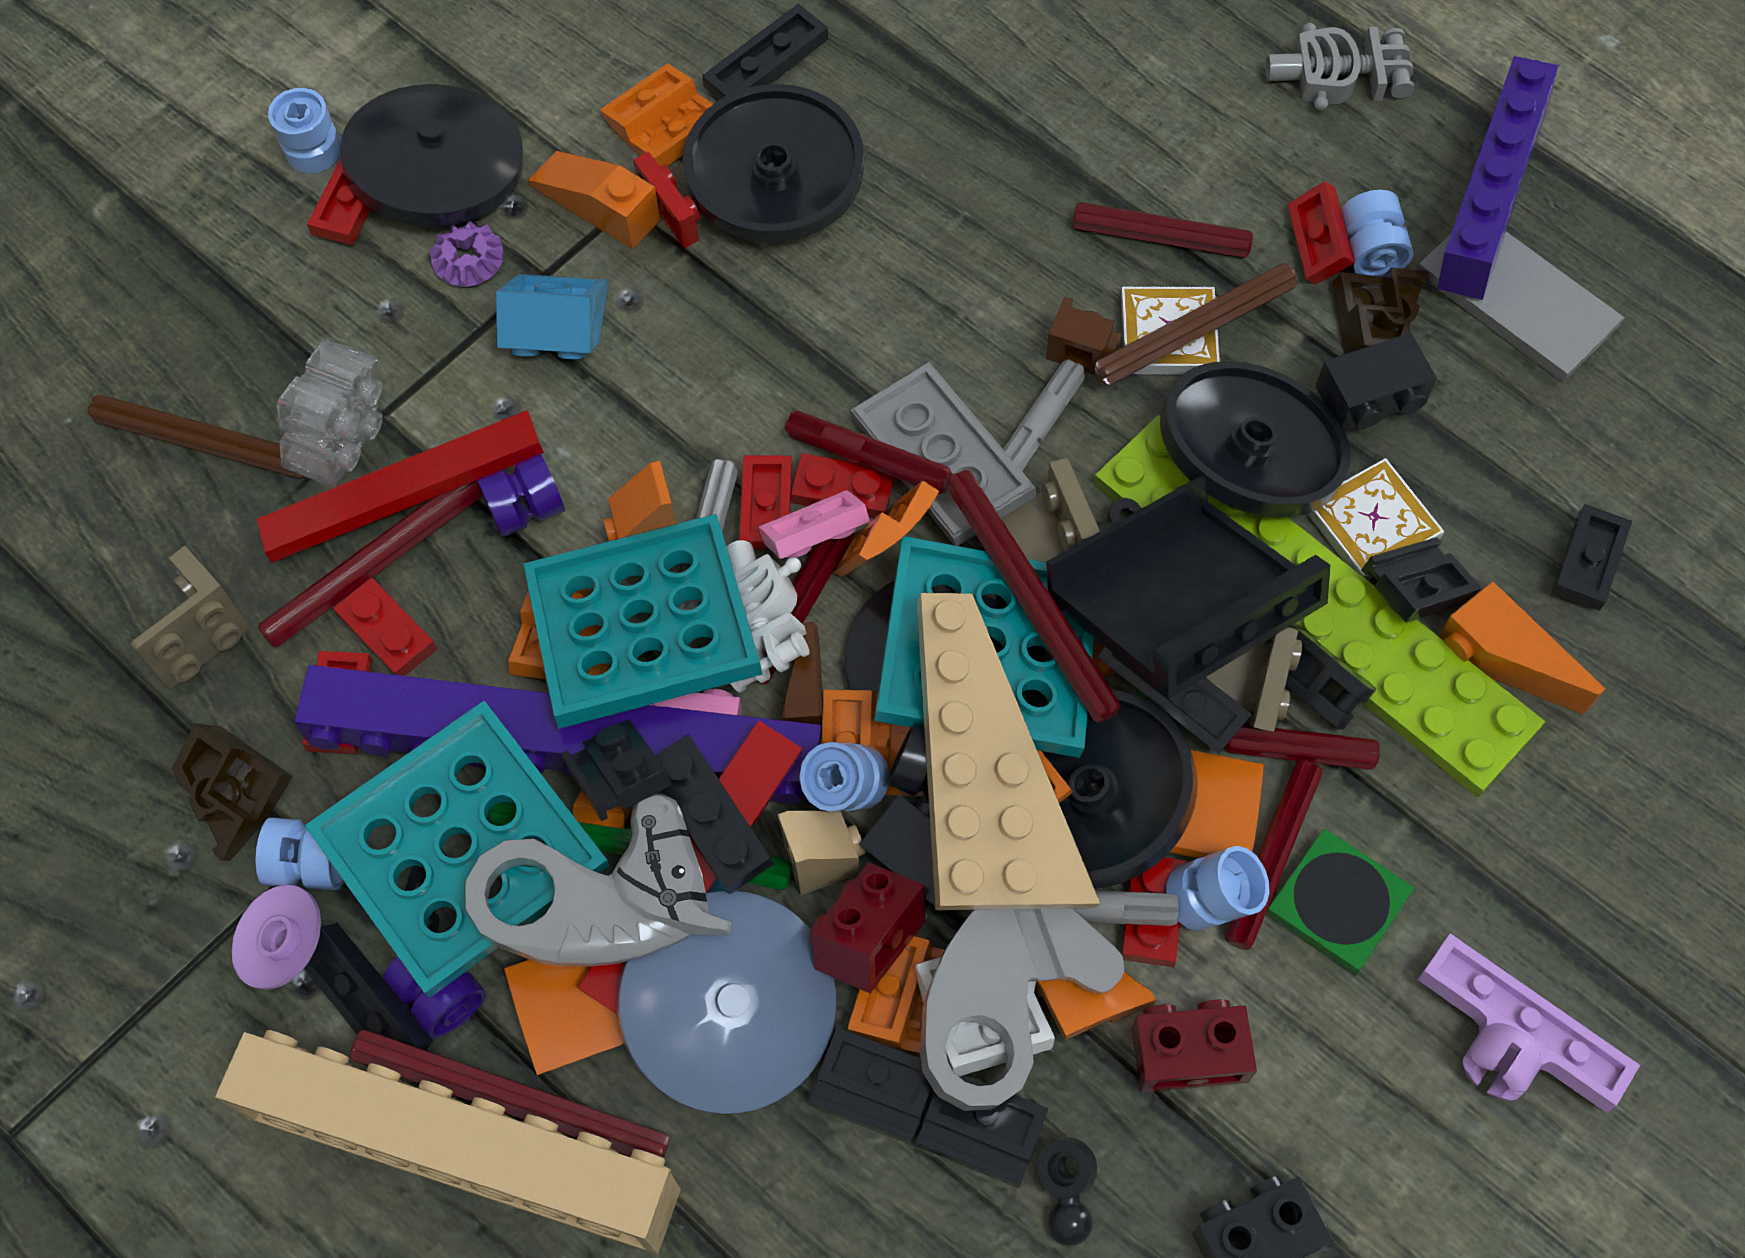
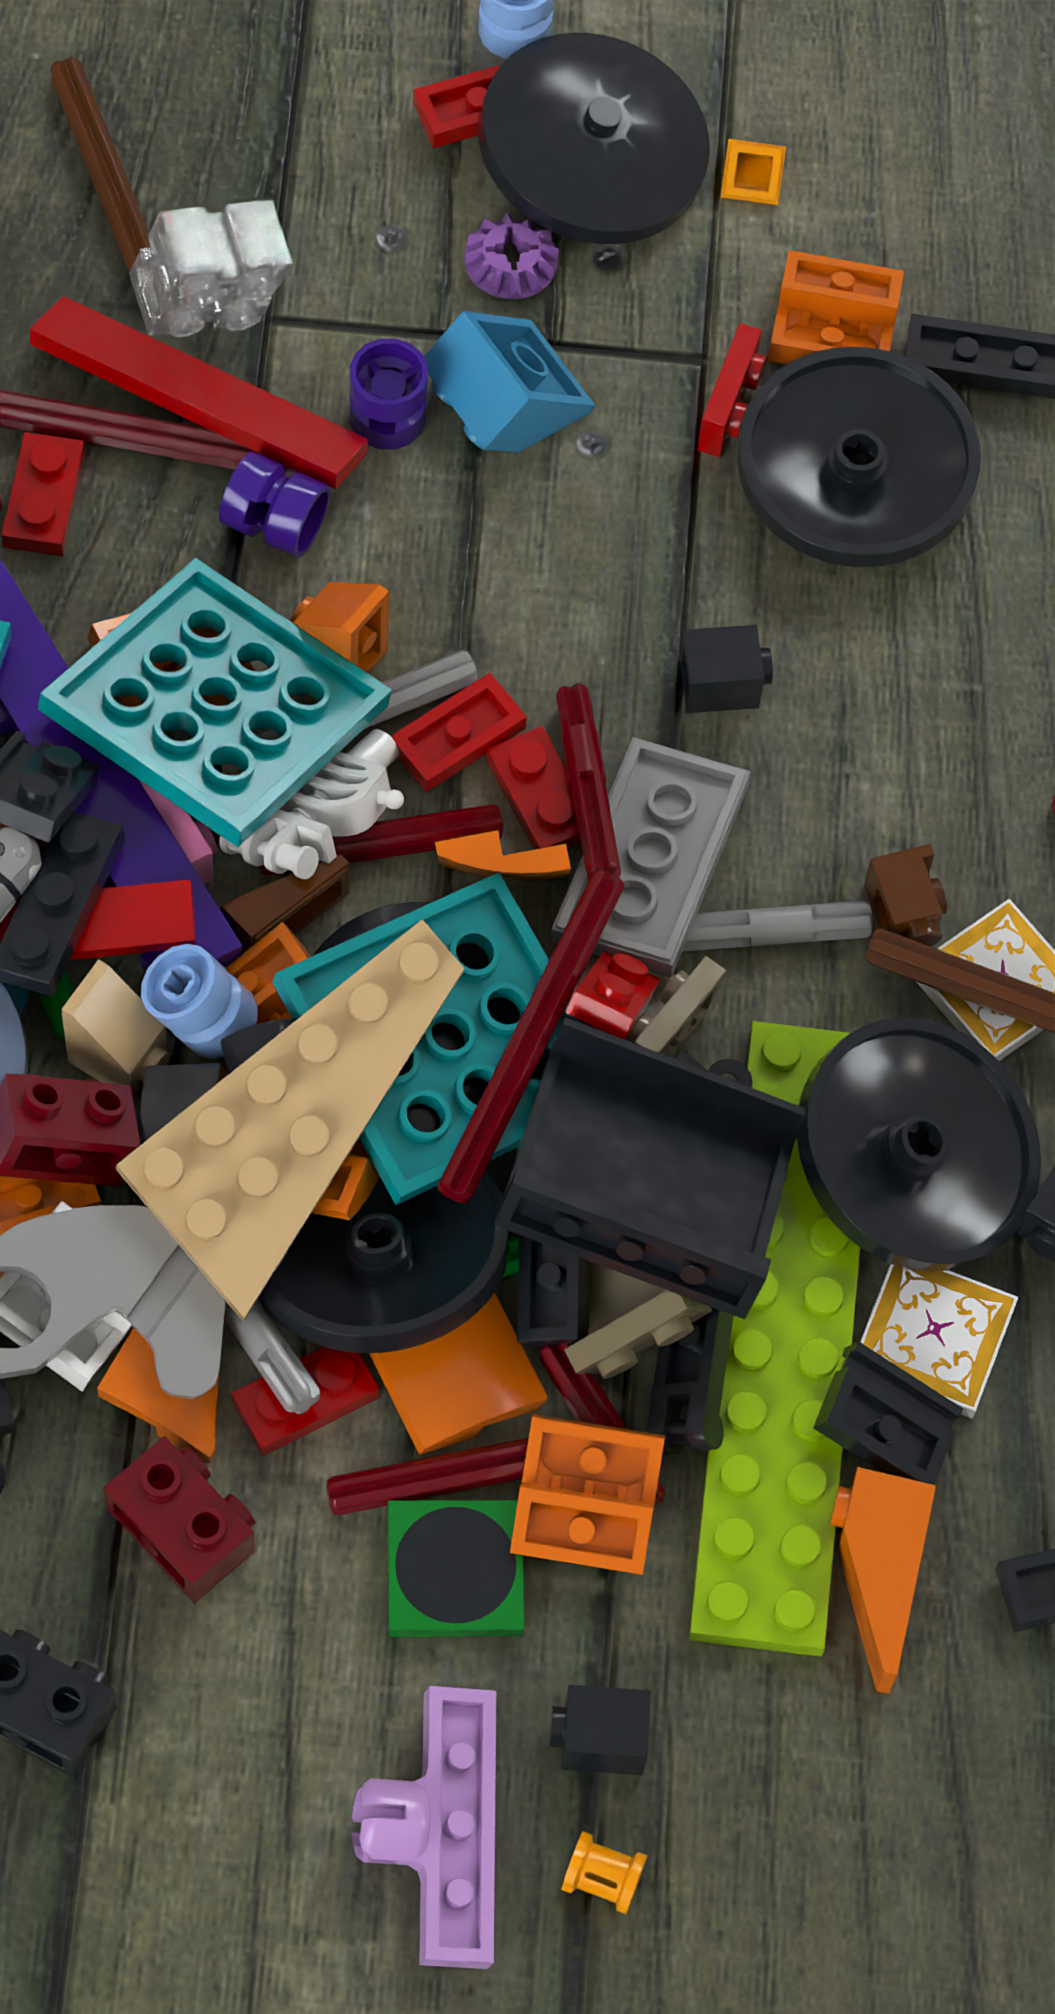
camera: 45 degrees right, 0 degrees up
orange slope [528,151,661,250] -> none
bright pink plate [759,490,870,559] -> none
light blue wheel [1166,846,1269,931] -> none
none -> dark purple wheel [349,338,428,449]
none -> orange slope [510,1414,665,1575]
none -> black brick [550,1685,651,1775]
none -> light orange bush [561,1831,648,1915]
none -> red plate [565,951,661,1040]
none -> black brick [679,625,773,713]
none -> light orange slope [720,139,786,206]

